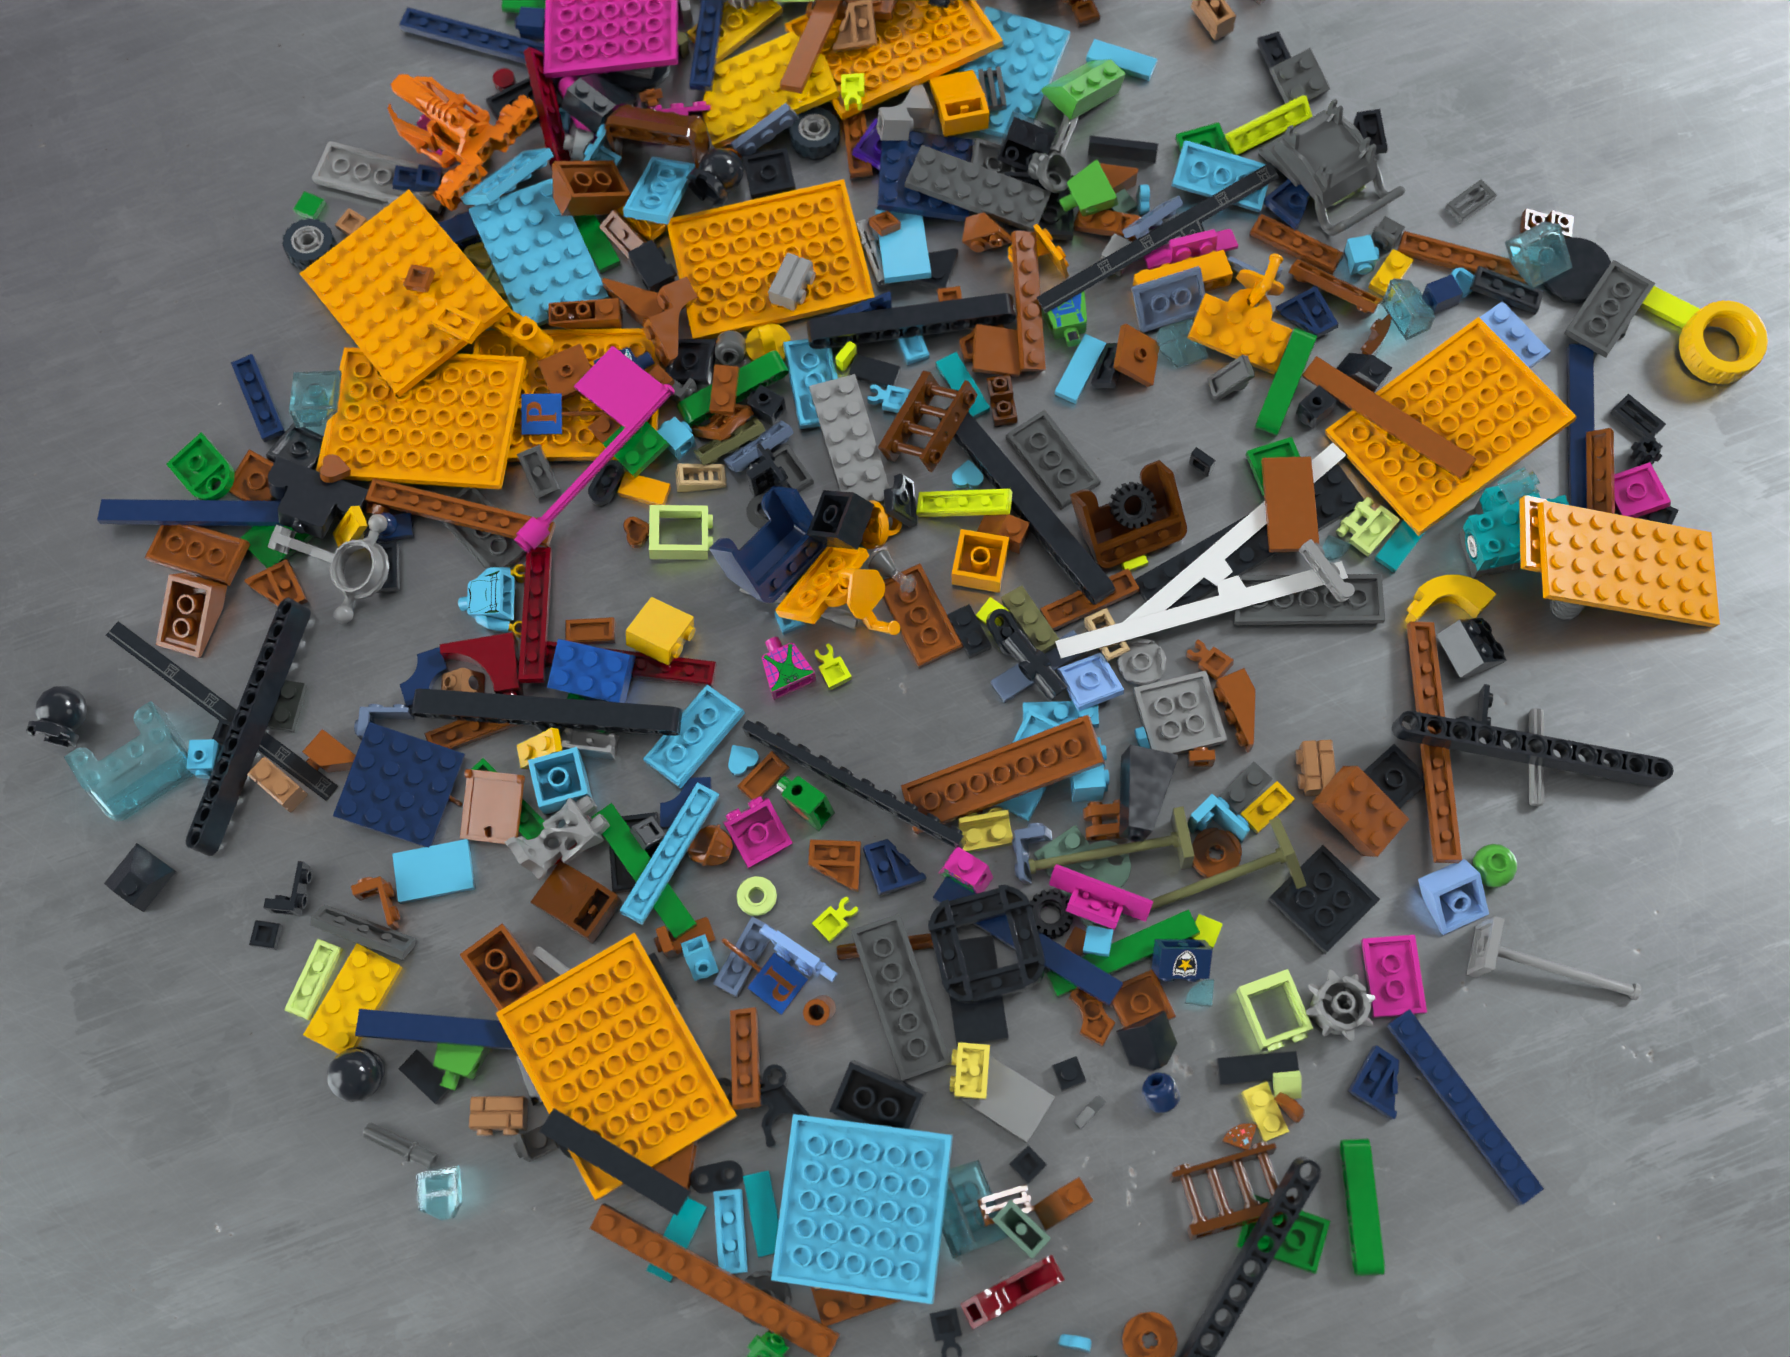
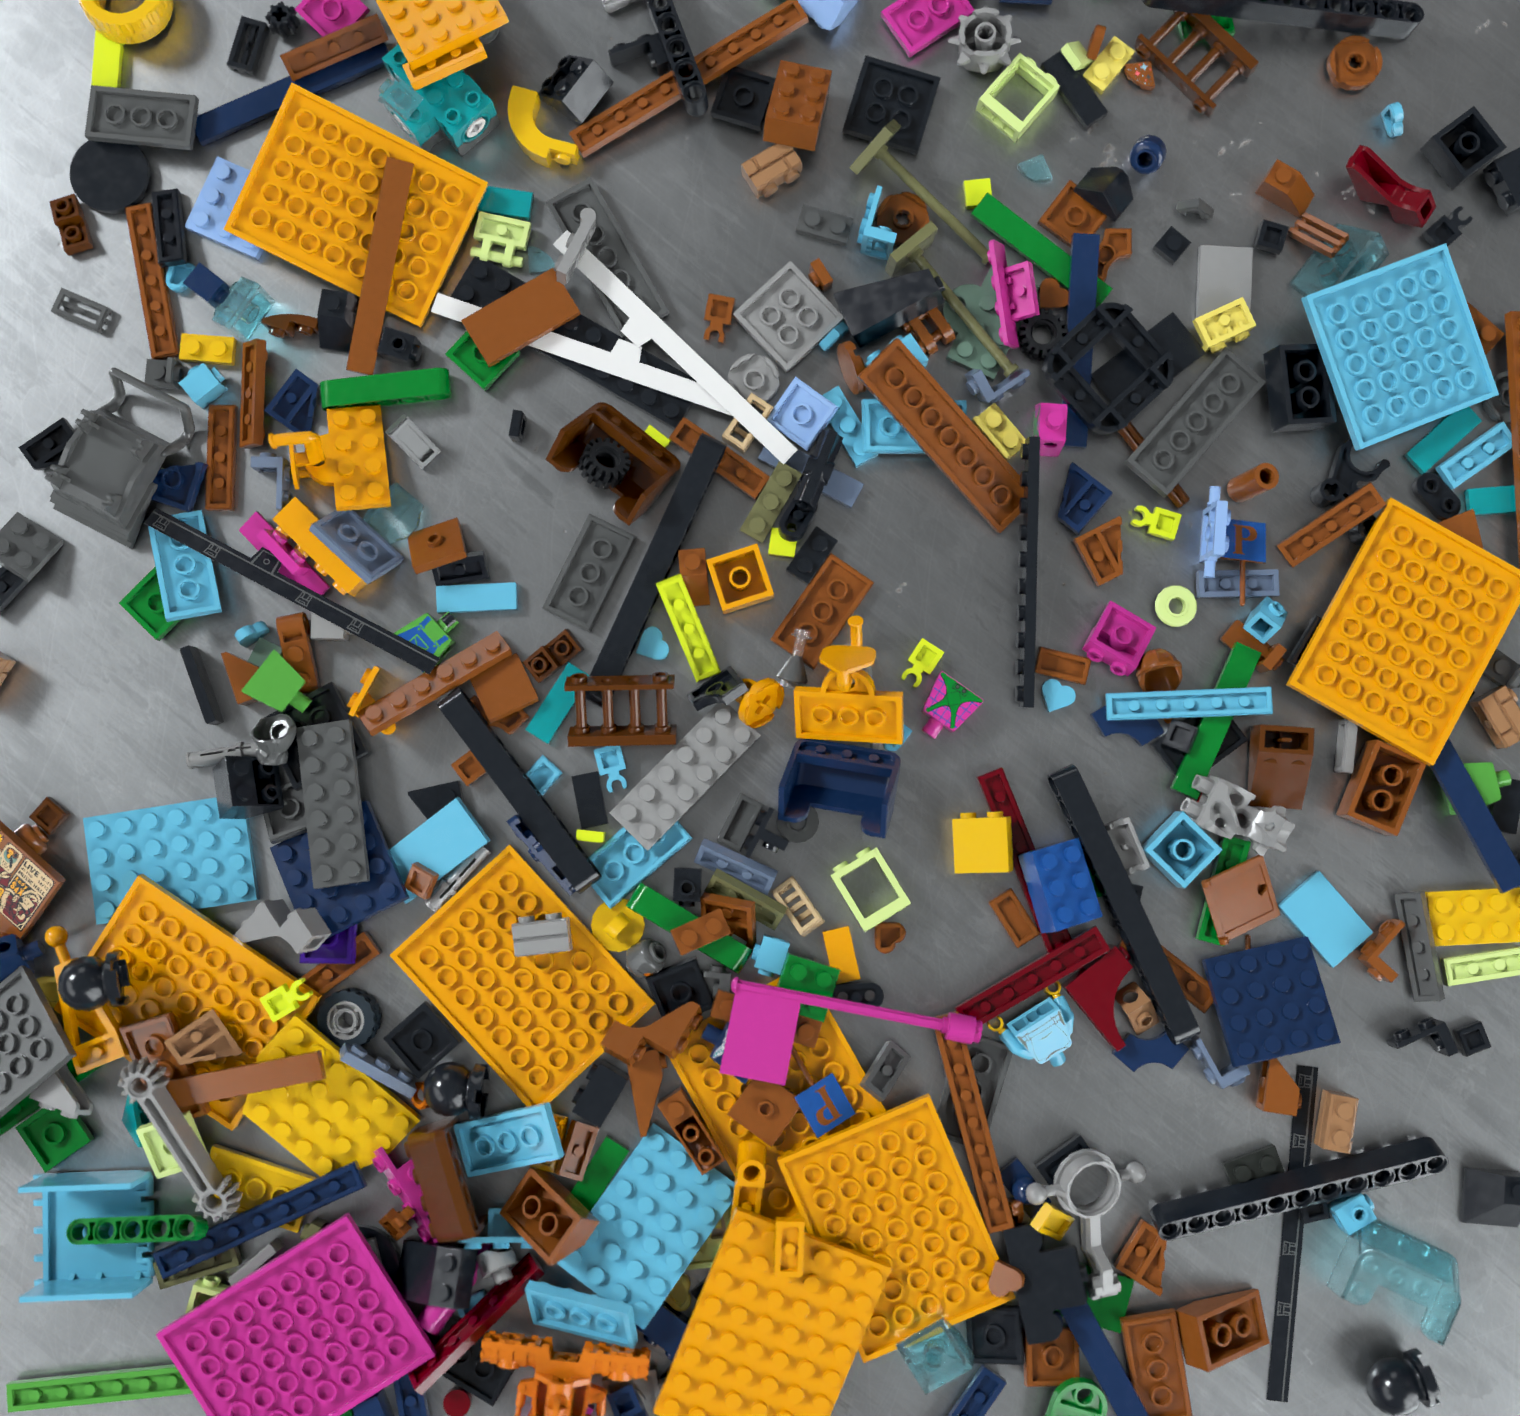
camera: 125 degrees left, 15 degrees up
dark orange plate [403,264,435,293] -> none
yellow plate [516,728,563,770] -> none
black tile [539,1108,692,1216] -> none
medium azure tile [643,685,745,789] -> none
green torso [776,776,835,831] -> none
black brick [806,490,874,550] -> none
light orange slope [929,70,989,137] -> none
dark orange slope [962,212,1012,253] -> none
dark grey tile [978,66,1007,111] -> none
sand green slope [992,1199,1051,1259] -> none
bright green slope [1041,59,1126,120] -> none
medium azure tile [1083,925,1113,957] -> none
medium azure tile [1086,39,1157,81] -> none
sand blue plate [1122,196,1183,238] -> none
dark blue brick [1151,939,1213,982] -> none
dark orange slope [1213,668,1256,753] -> none
neon yellow tile [1225,95,1313,155] -> none
yellow plate [1240,781,1295,834] -> none
clear light blue slope [1505,222,1572,288] -> none
none -> dark orange tile [837,341,867,394]

